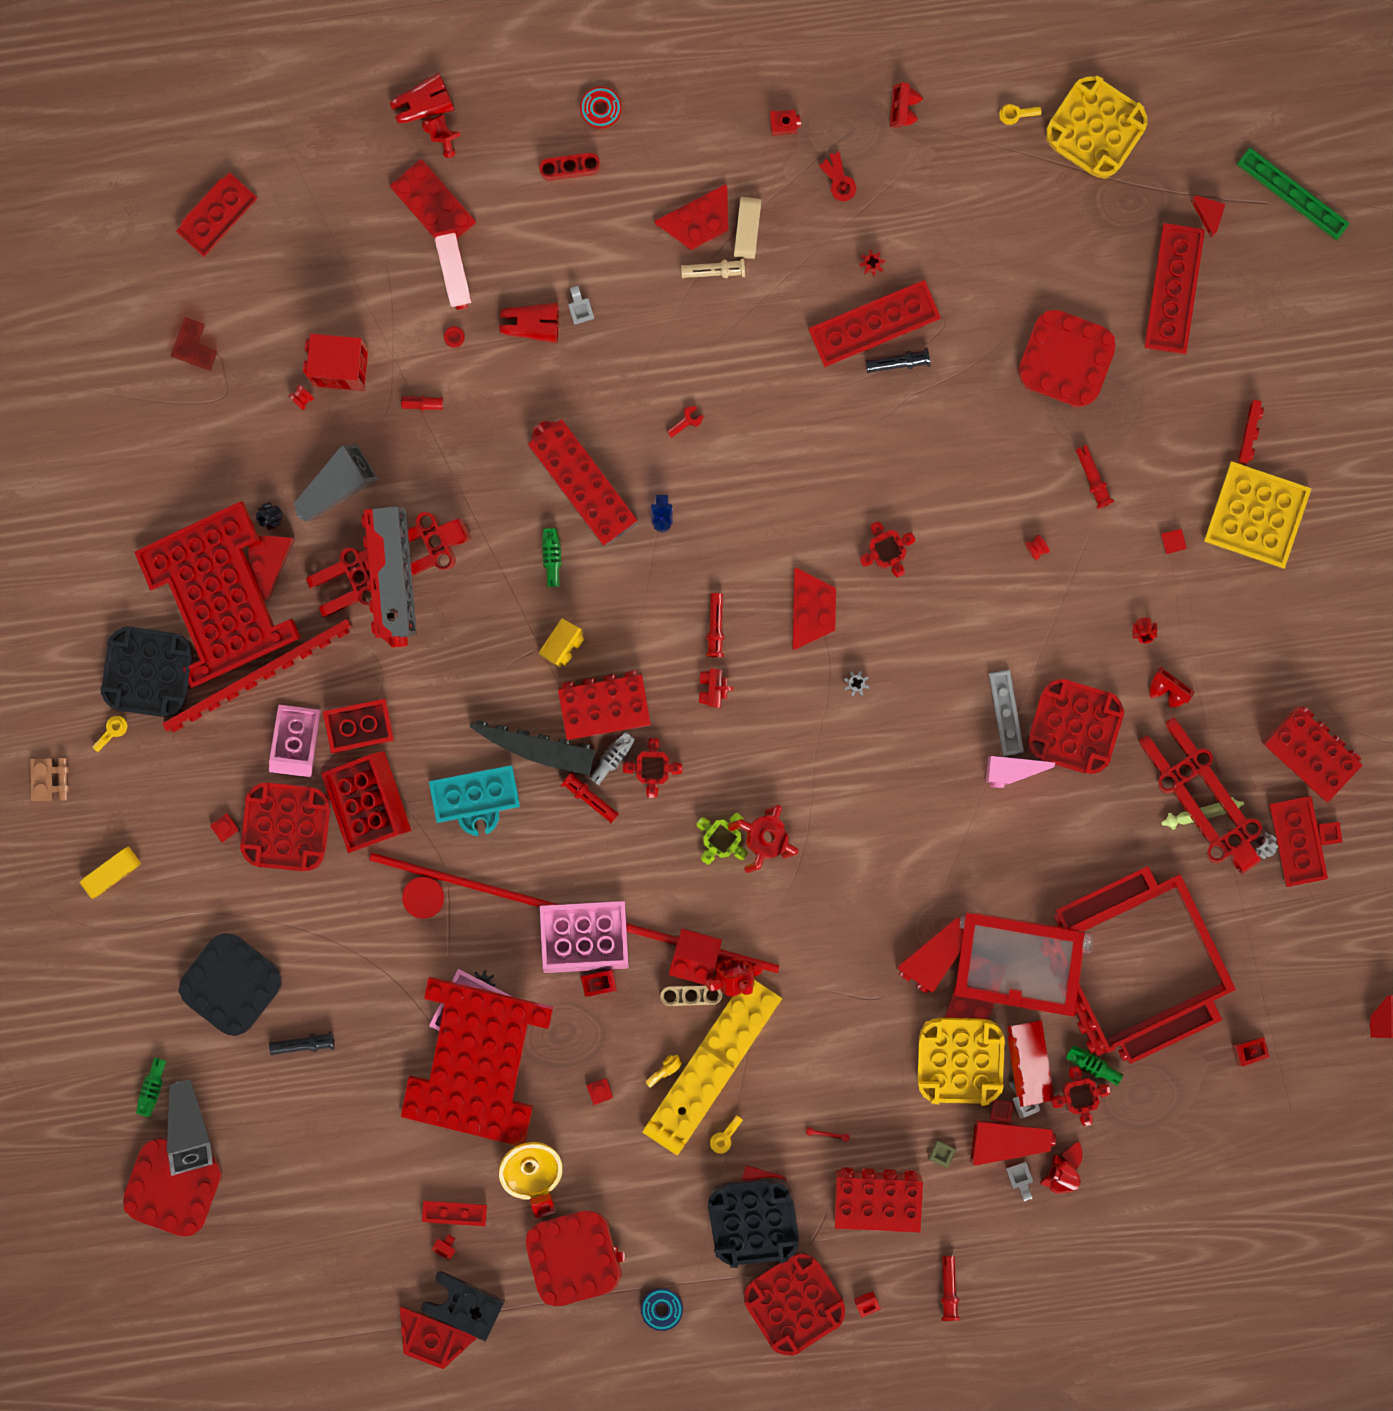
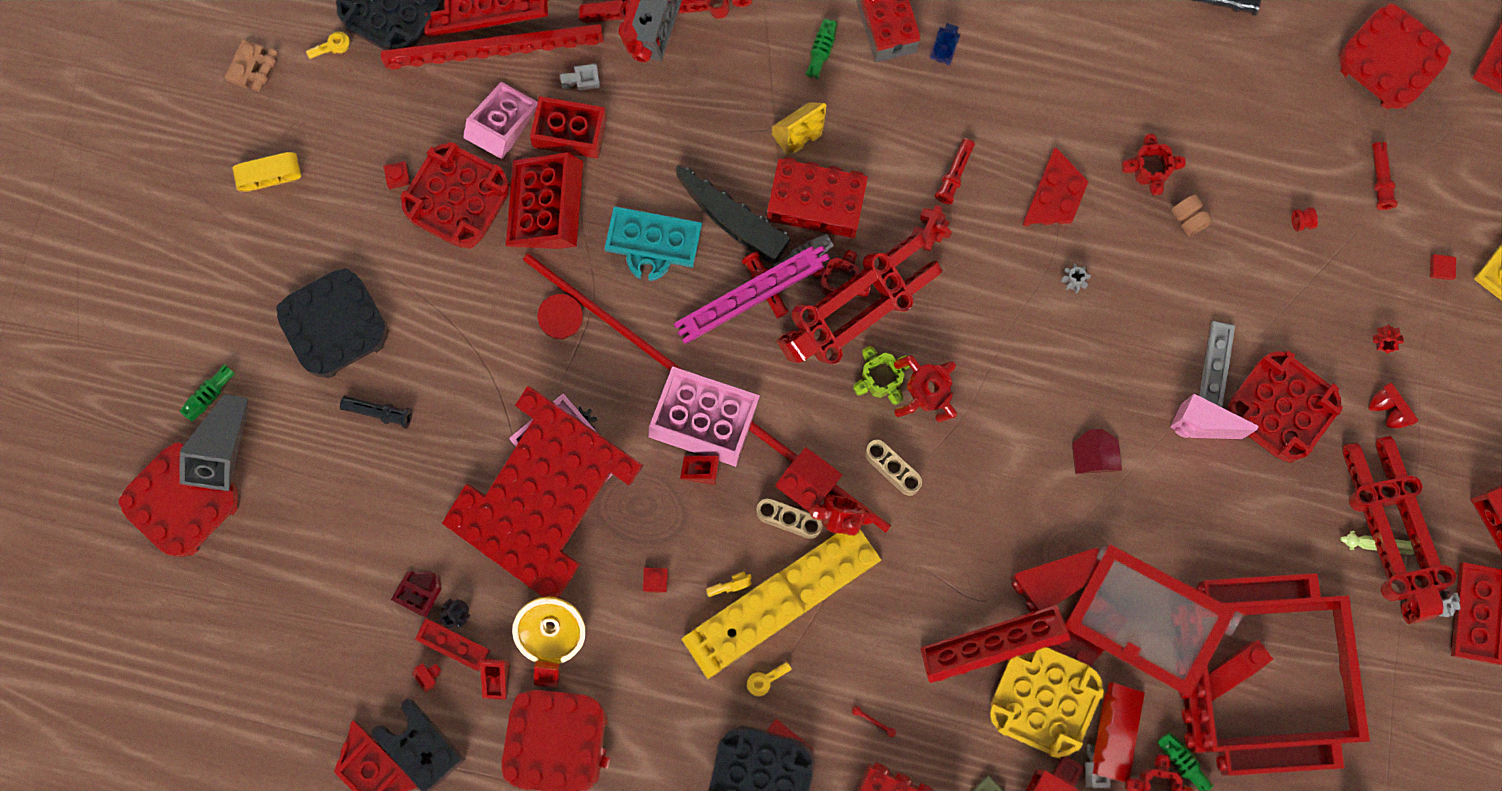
camera: 20 degrees right, 10 degrees down
none -> dark red slope [391,571,442,618]
none -> black gear [439,599,470,629]
none -> red slope [480,659,510,700]
none -> light grey plate [560,64,600,91]
none -> dark pink hinge [674,246,830,344]
none -> red beam [776,232,943,364]
none -> tan beam [865,440,922,496]
none -> red plate [920,605,1070,683]
none -> dark red slope [1072,429,1122,474]
none -> nougat wheel [1171,194,1213,237]
none -> red slope [1208,640,1274,702]

